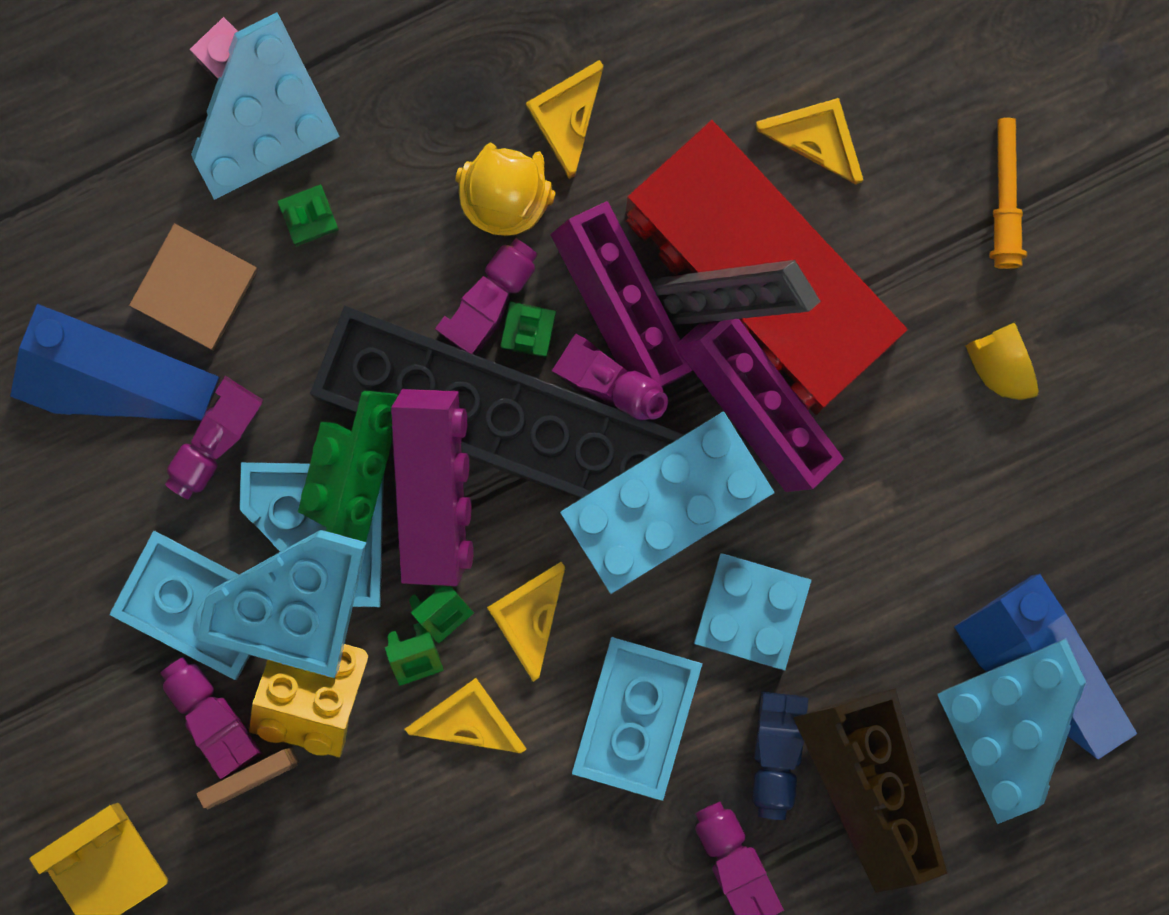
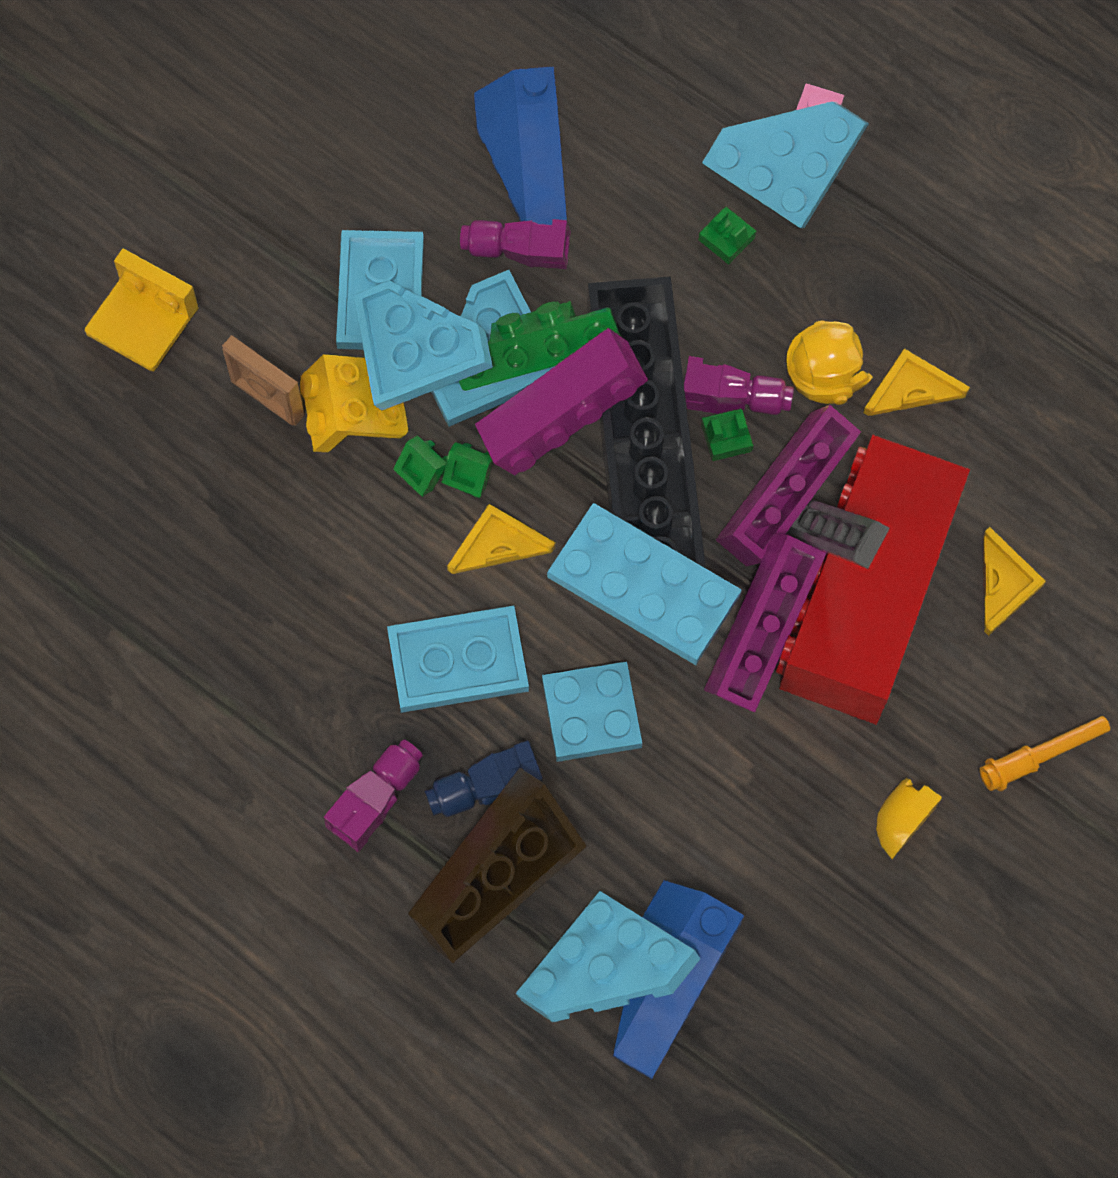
camera: 65 degrees right, 15 degrees down
medium nougat tile [129,223,258,351] -> none
magenta piece [160,657,263,779] -> none
yellow tile [405,678,527,753] -> none
magenta piece [552,334,668,420] -> none

